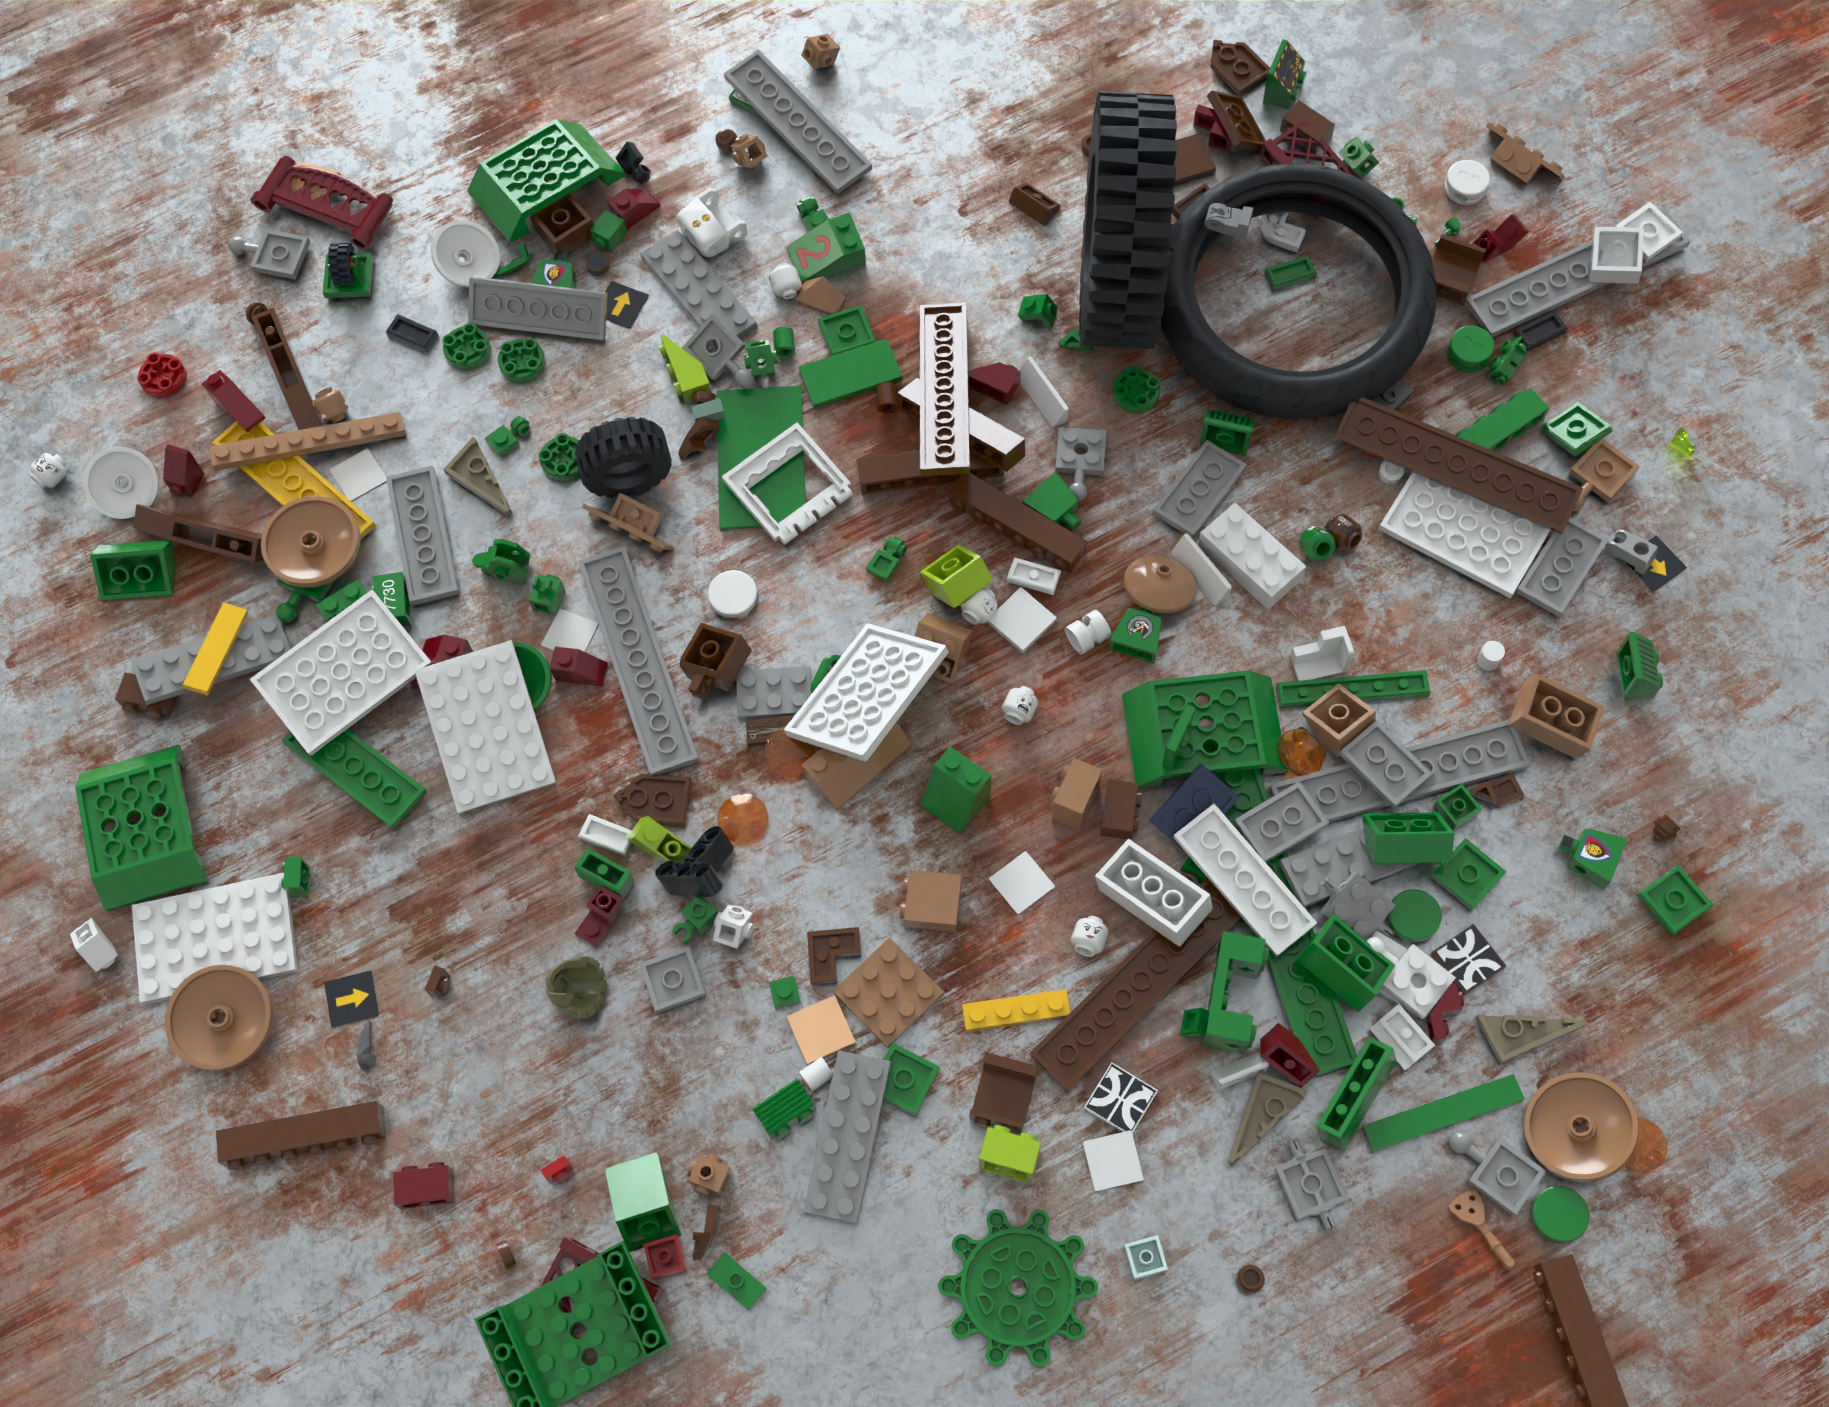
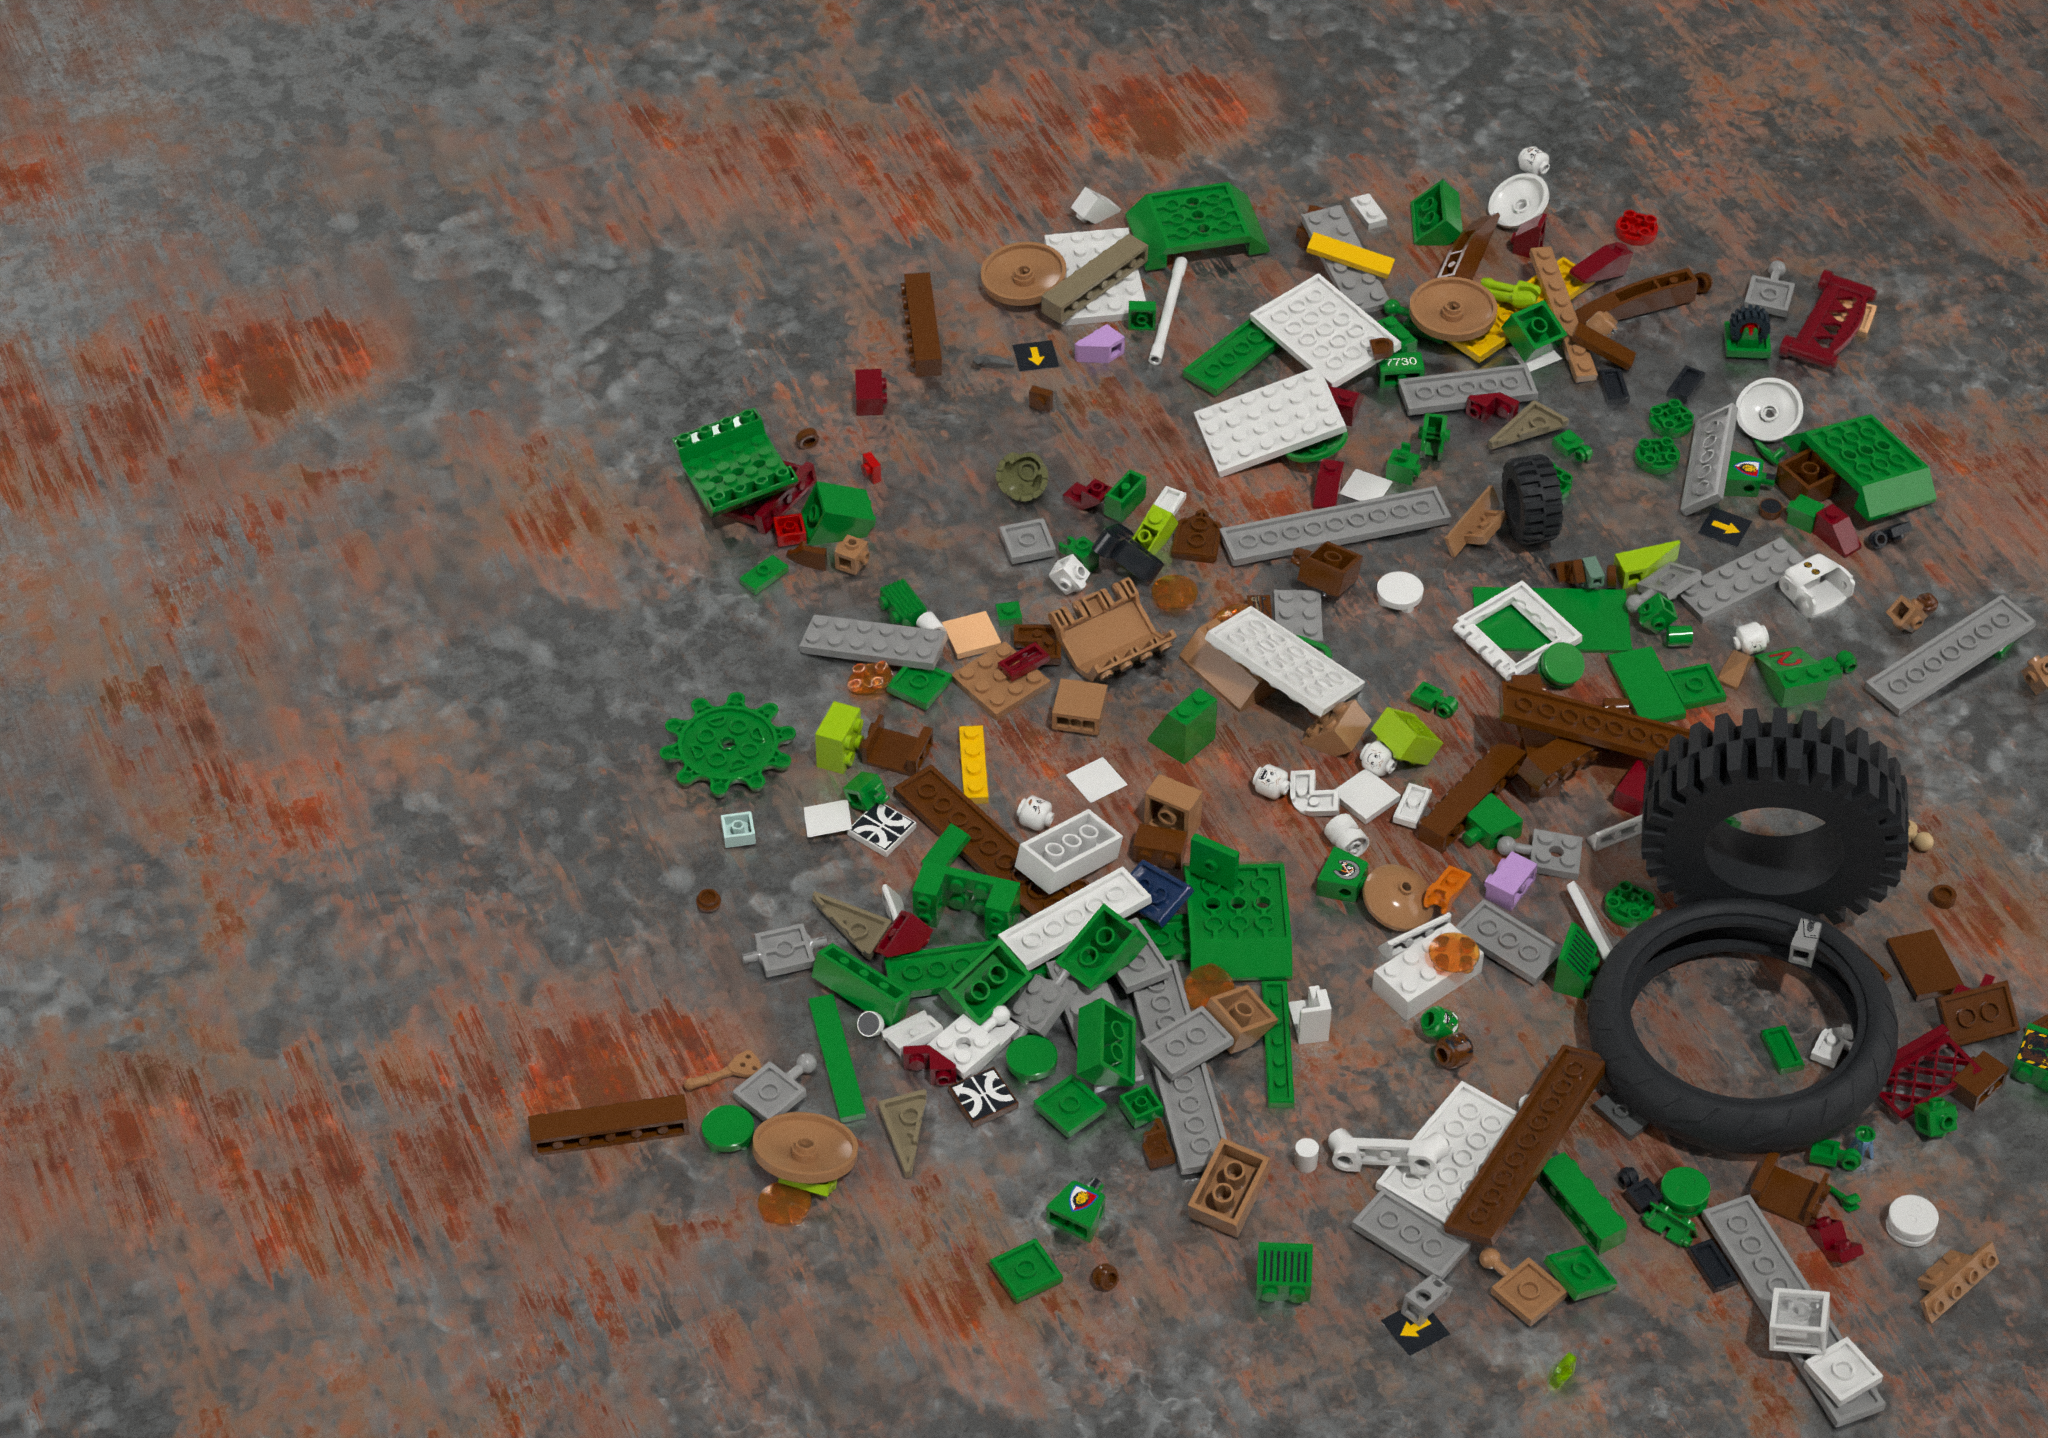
camera: 90 degrees right, 20 degrees down
none -> green brick [842,771,890,811]
none -> clear orange dish [847,661,893,696]
none -> black tile [857,1011,884,1037]
none -> green tile [921,823,971,867]
none -> dark red tile [998,642,1050,682]
none -> dark tan brick [1041,234,1148,324]
none -> medium nougat hinge [1048,577,1177,682]
none -> green slope [1055,903,1149,991]
none -> lavender slope [1075,324,1125,363]
none -> white piece [1149,256,1188,365]
none -> white plate [1290,770,1340,816]
none -> white plate [1328,1128,1449,1175]
none -> white plate [1350,193,1388,230]
none -> reddish brown tile [1369,338,1394,360]
none -> orange plate [1423,865,1472,914]
none -> clear orange dish [1429,932,1480,974]
none -> dark red slope [1466,392,1519,423]
none -> lime piece [1481,277,1541,308]
none -> lavender brick [1484,852,1538,911]
none -> green brick [1501,300,1568,363]
none -> green head [1537,642,1585,689]
none -> white tile [1566,881,1613,961]
none -> reddish brown tile [1571,322,1636,371]
none -> black tile [1598,368,1630,405]
none -> black plate [1617,1167,1663,1214]
none -> tan plate [1908,820,1934,851]

